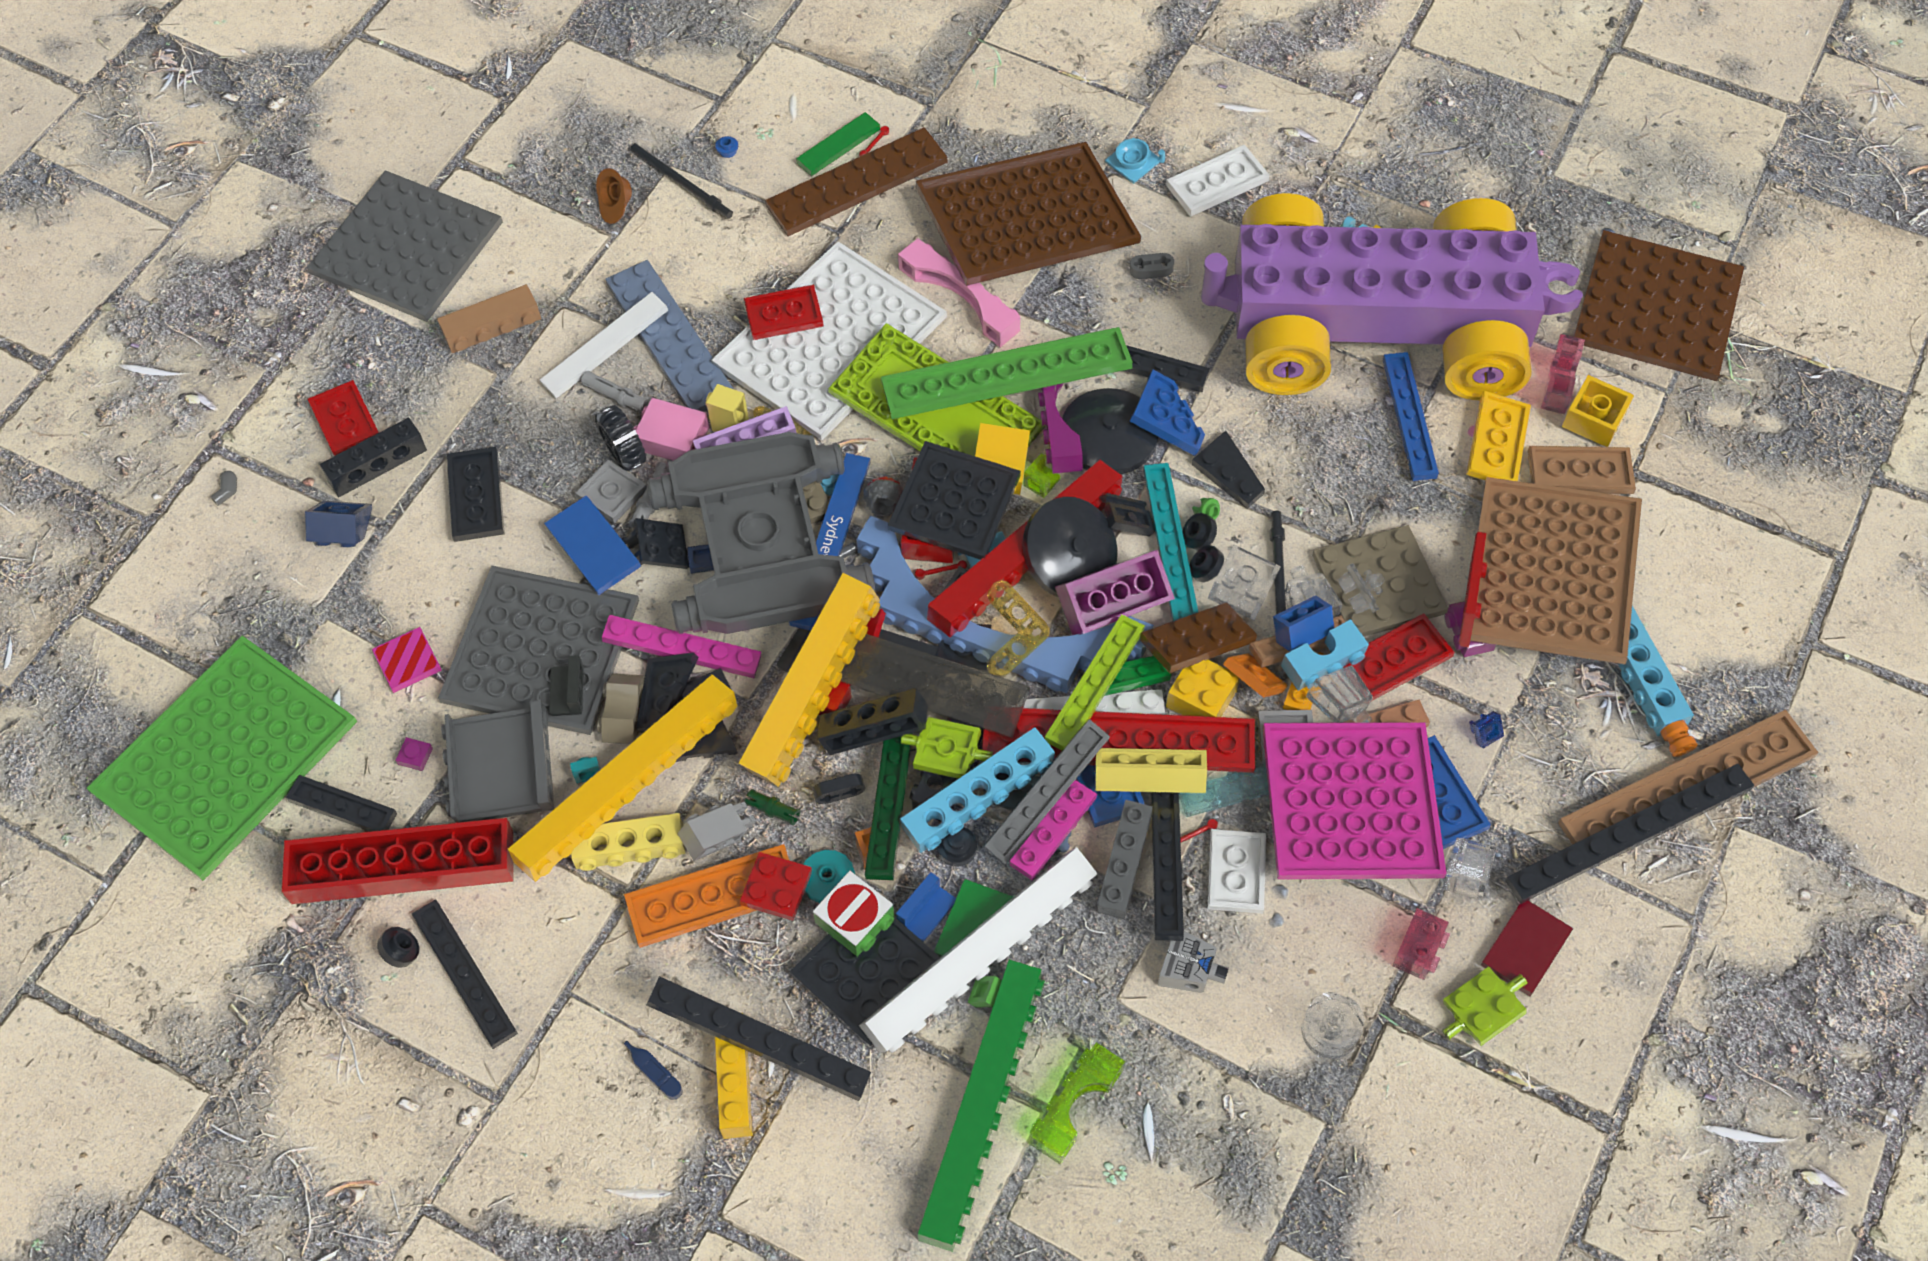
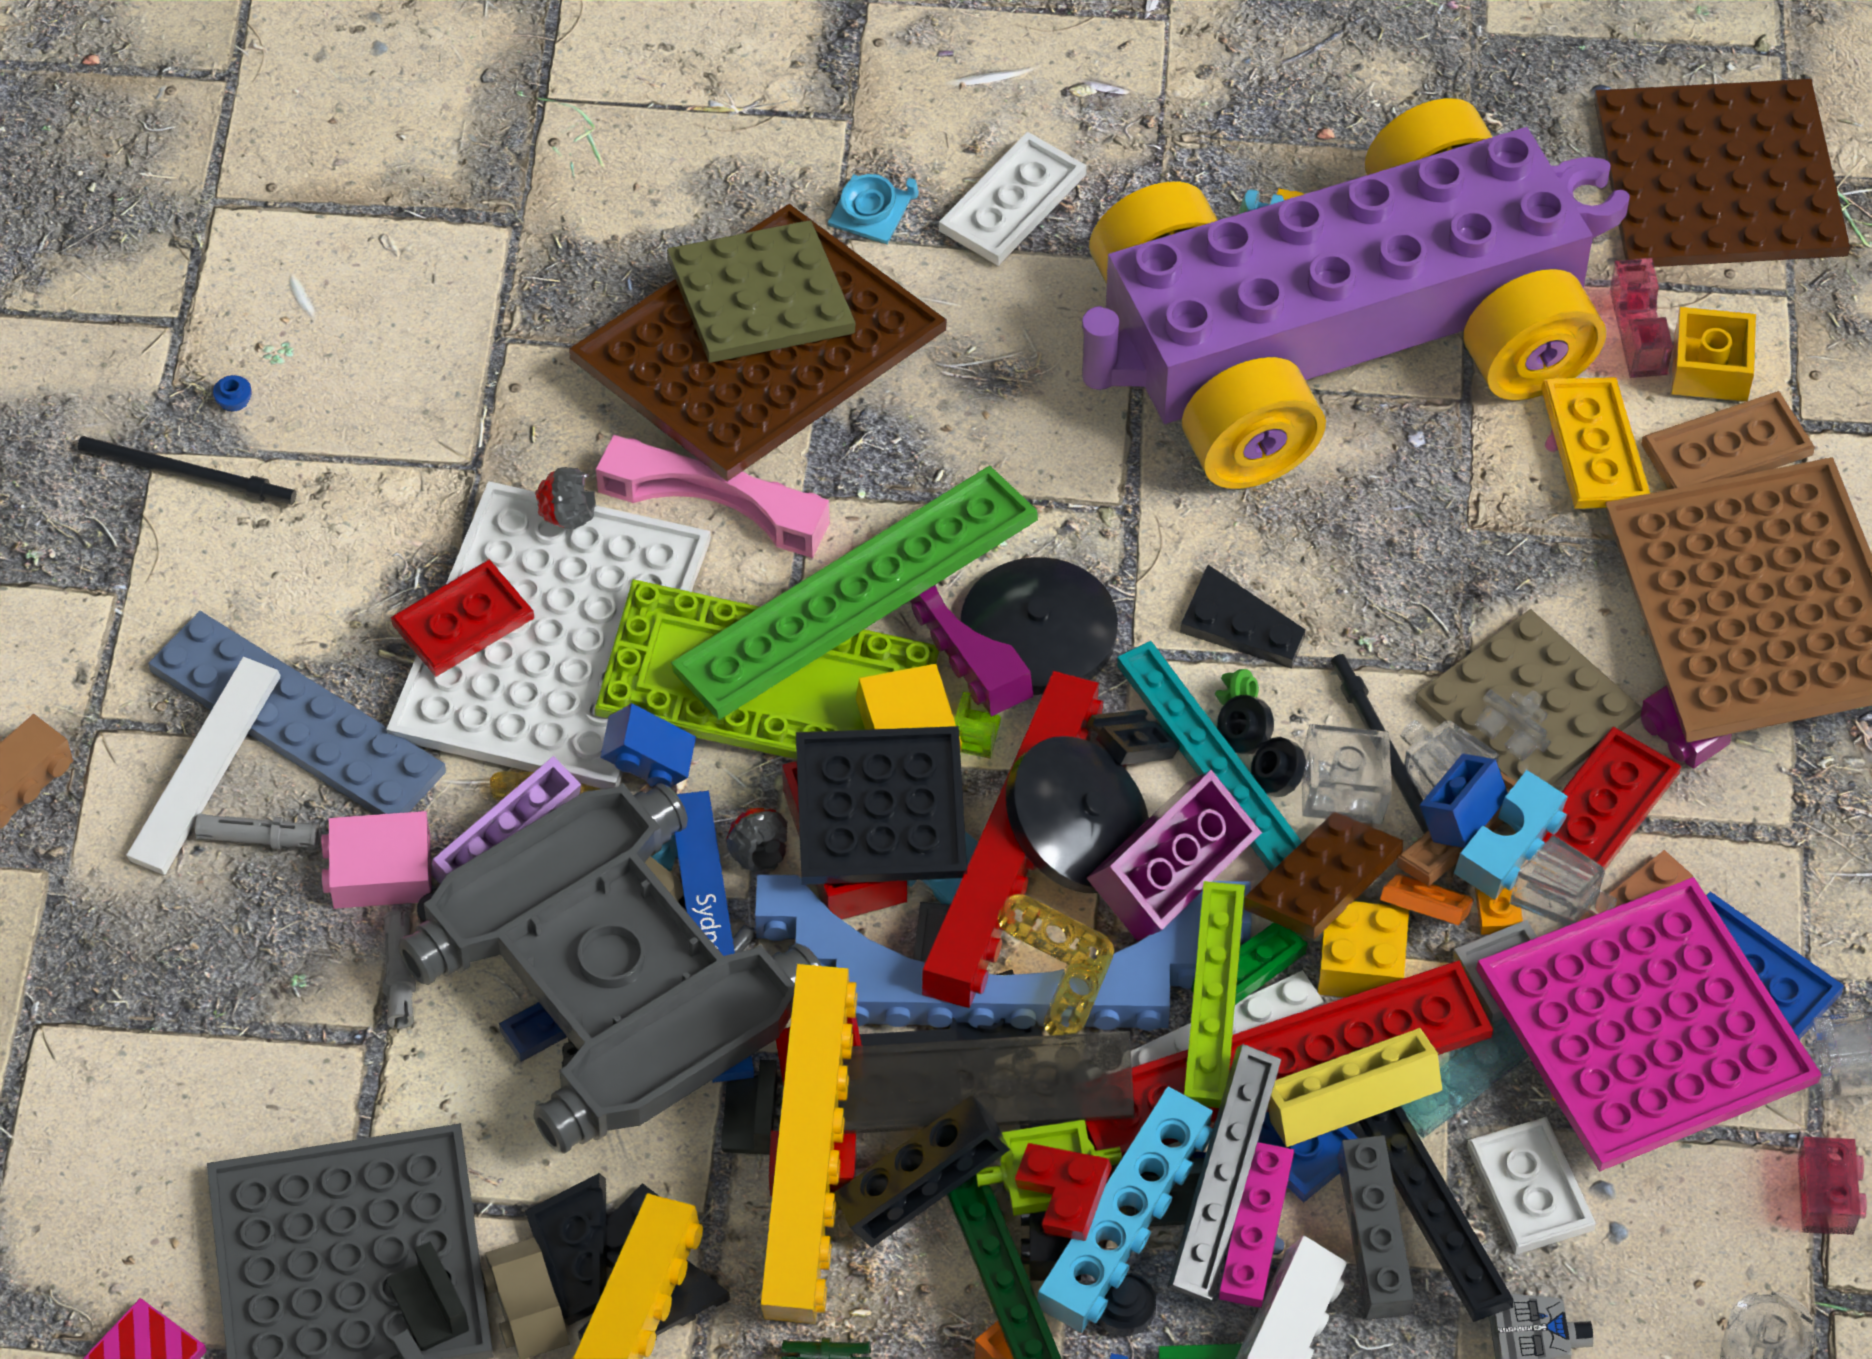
camera: 25 degrees left, 5 degrees down
black plate [447,446,505,542] -> none
blue tile [544,495,642,595] -> none
light grey plate [575,459,647,524] -> none
black gear [595,405,646,471] -> none
dark orange piece [596,168,632,224] -> none
dark pink plate [602,615,761,679] -> none
black plate [621,518,689,569] -> none
light yellow brick [706,384,749,432] -> none
reddish brown plate [765,127,948,237] -> none
green tile [796,112,880,177] -> none
black beam [812,773,865,804] -> none
red hinge [859,126,889,157] -> none
red hinge [915,560,967,580] -> none
black plate [1123,345,1210,393] -> none
dark grey beam [1130,253,1174,279] -> none
blue plate [1130,370,1205,456] -> none
red hinge [1181,819,1218,843] -> none
blue plate [1382,352,1439,481] -> none
red plate [1459,532,1487,648] -> none
clear blue tile [1469,711,1504,749] -> none
none -> dark grey piece [535,467,596,530]
none -> blue brick [600,703,696,787]
none -> olive plate [667,220,856,363]
none -> red plate [1015,1143,1112,1241]

